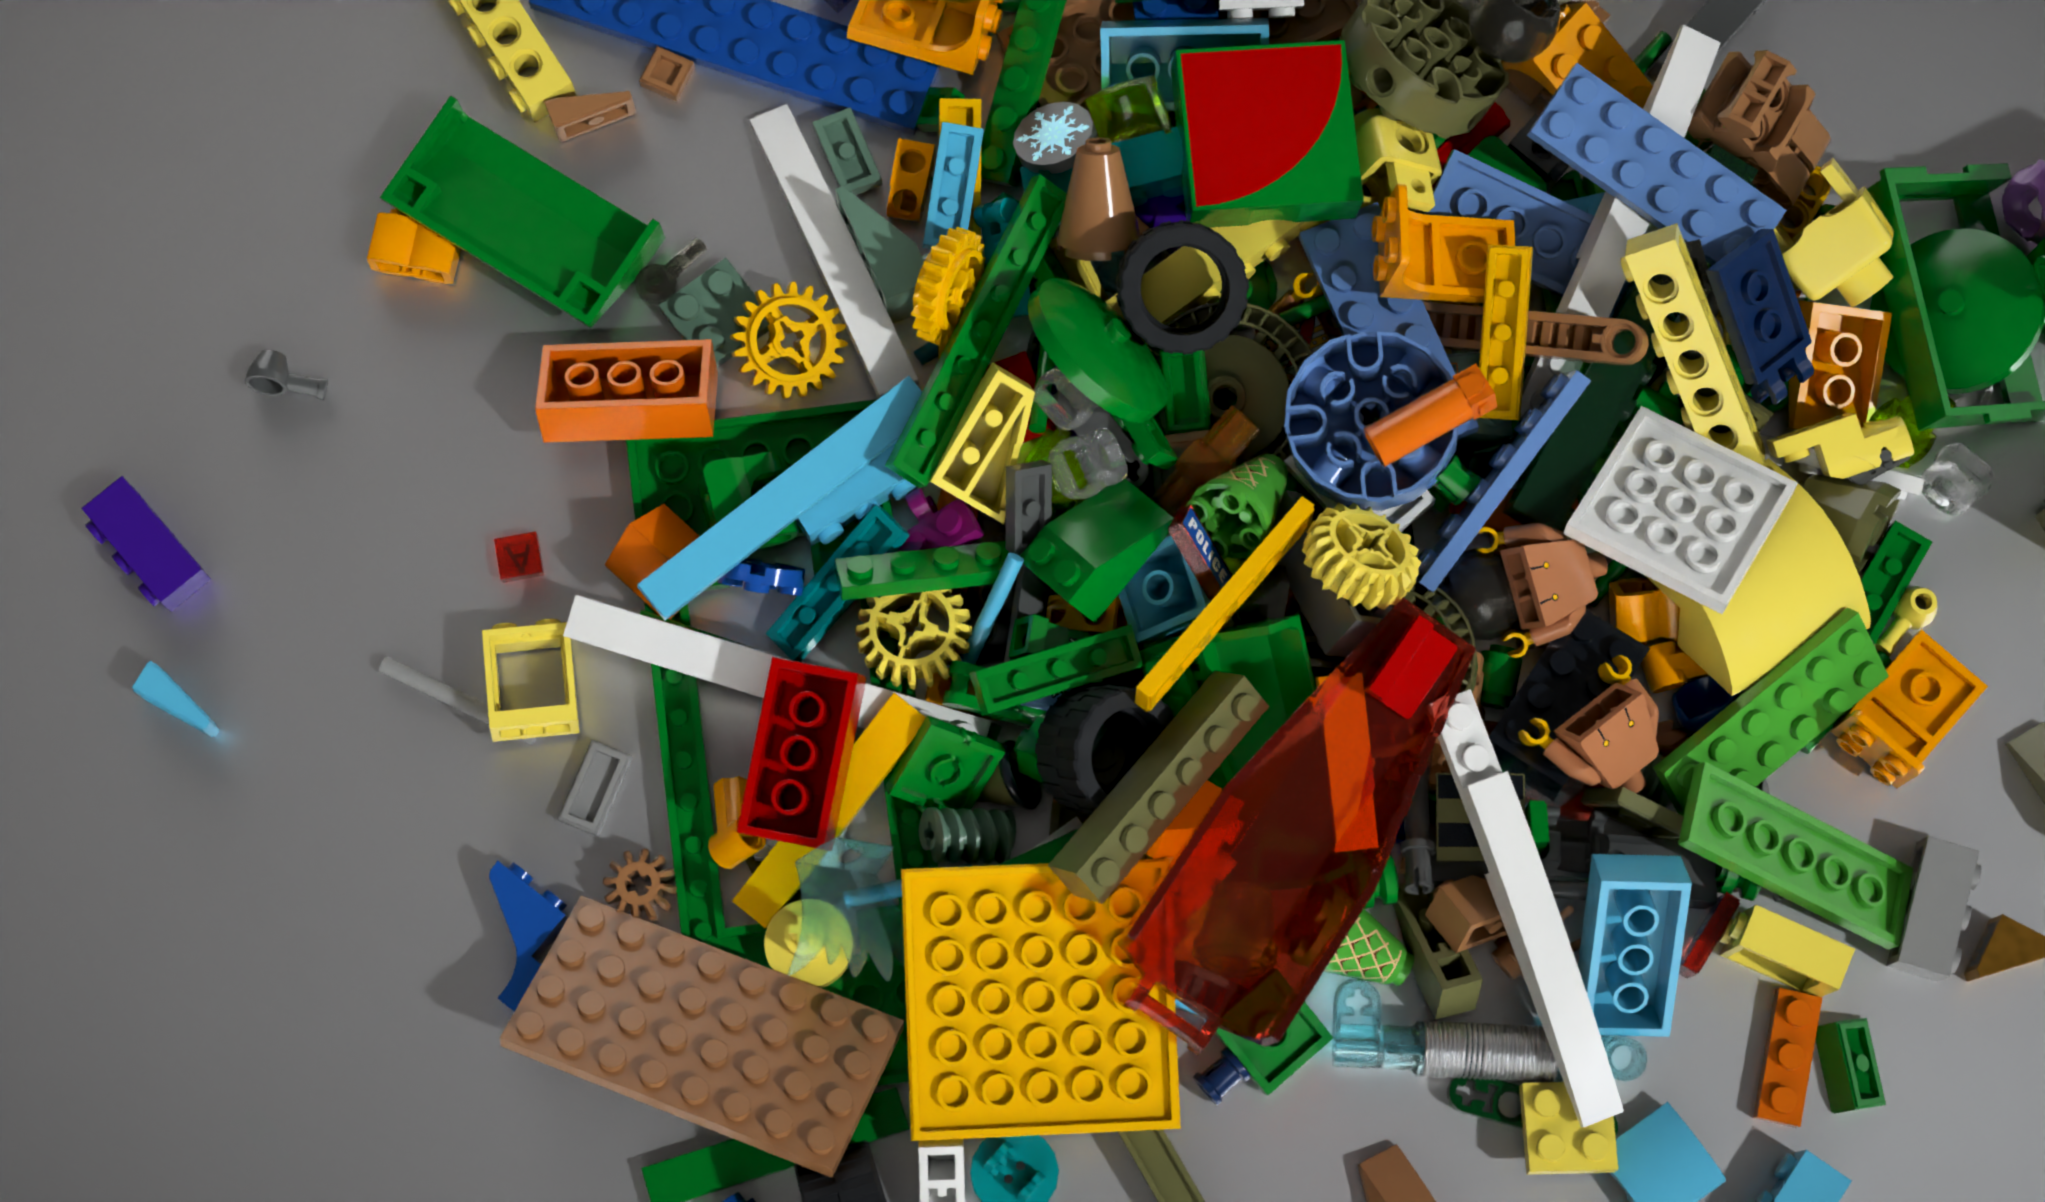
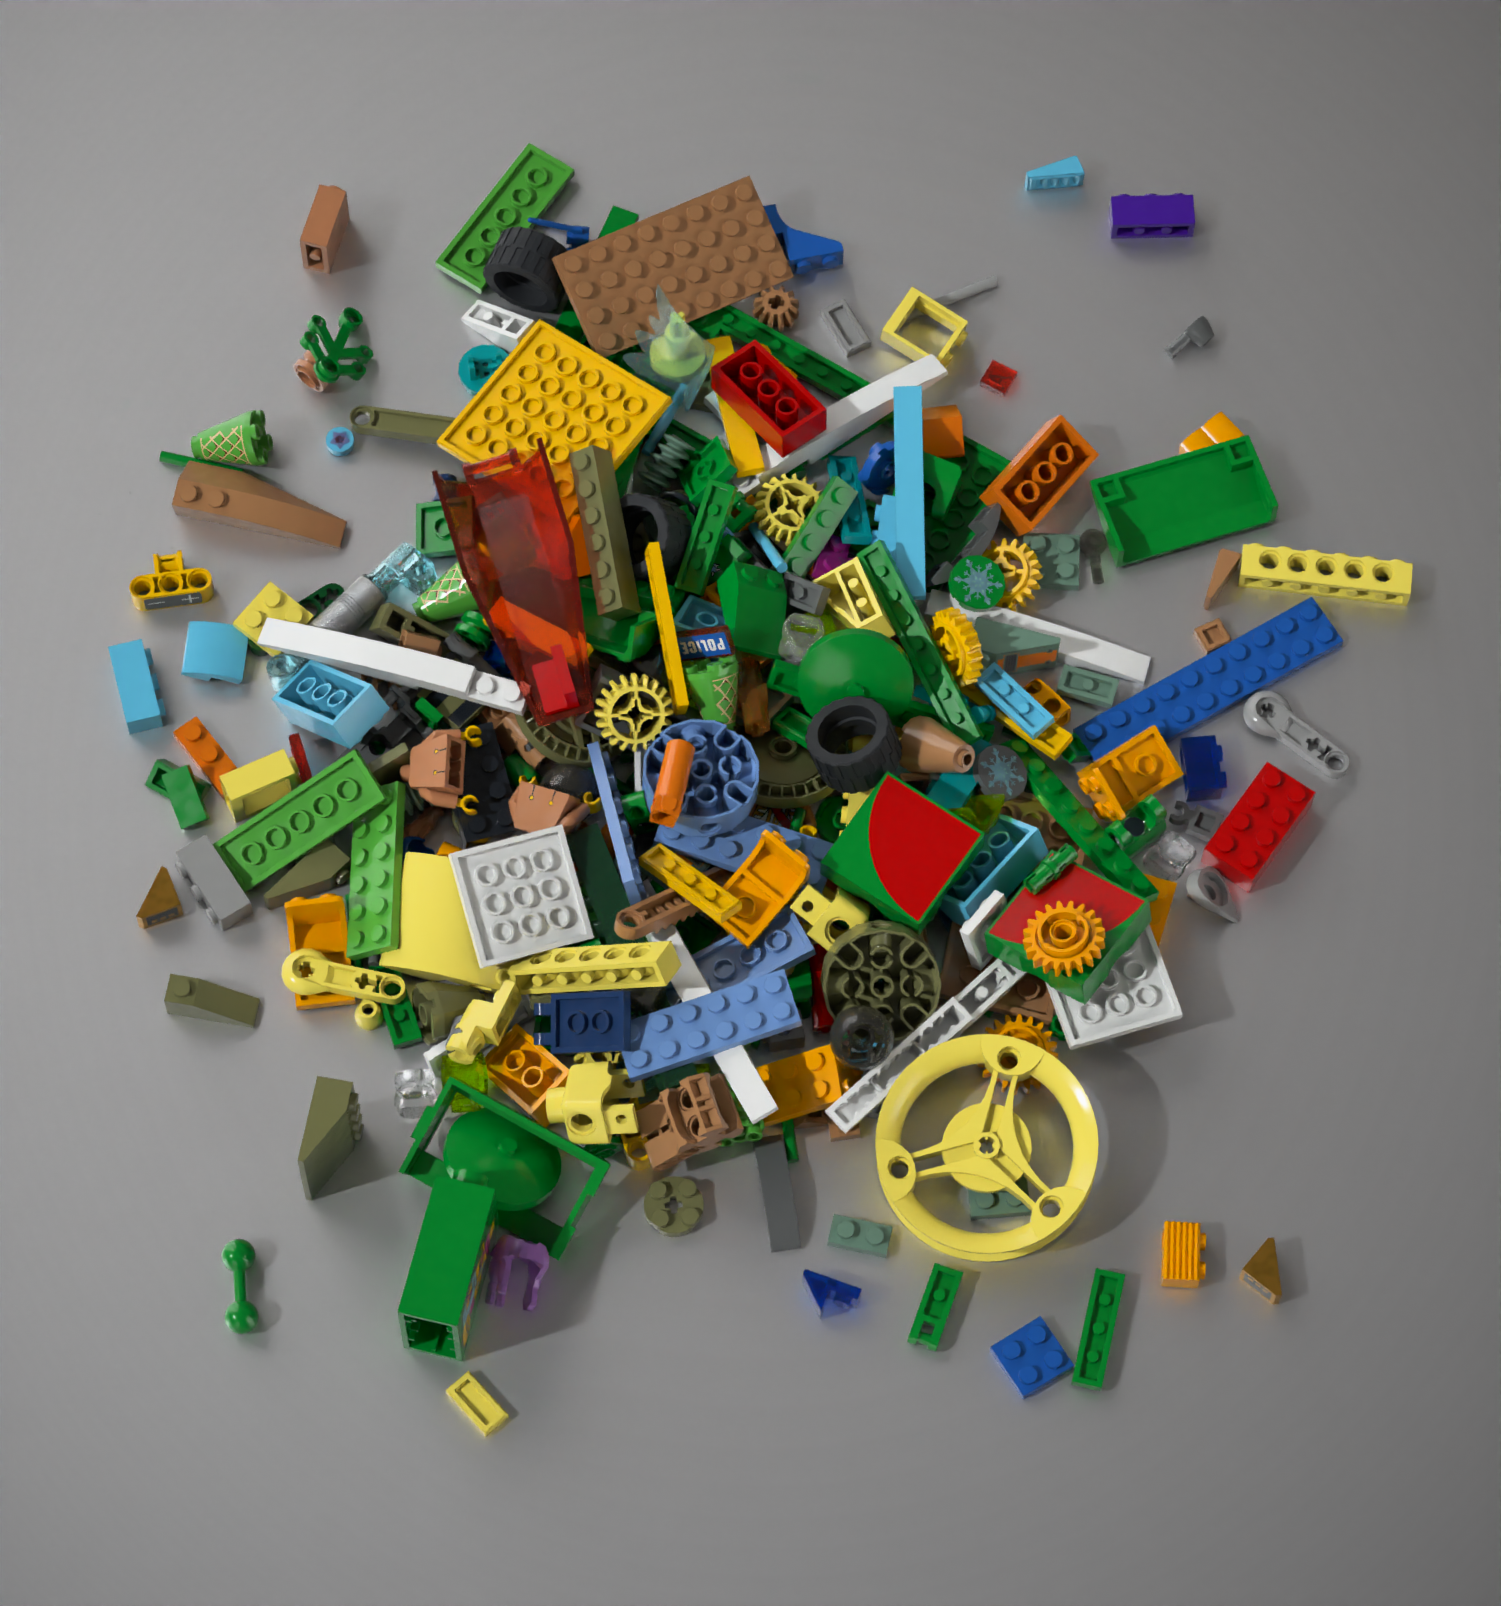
camera: 130 degrees right, 10 degrees down
none -> green tile [161,765,210,829]
none -> olive slope [263,839,351,910]
none -> light yellow beam [281,948,406,1005]
none -> olive plate [644,1176,704,1237]
none -> dark grey slope [926,502,1001,588]
none -> green tile [948,555,1005,612]

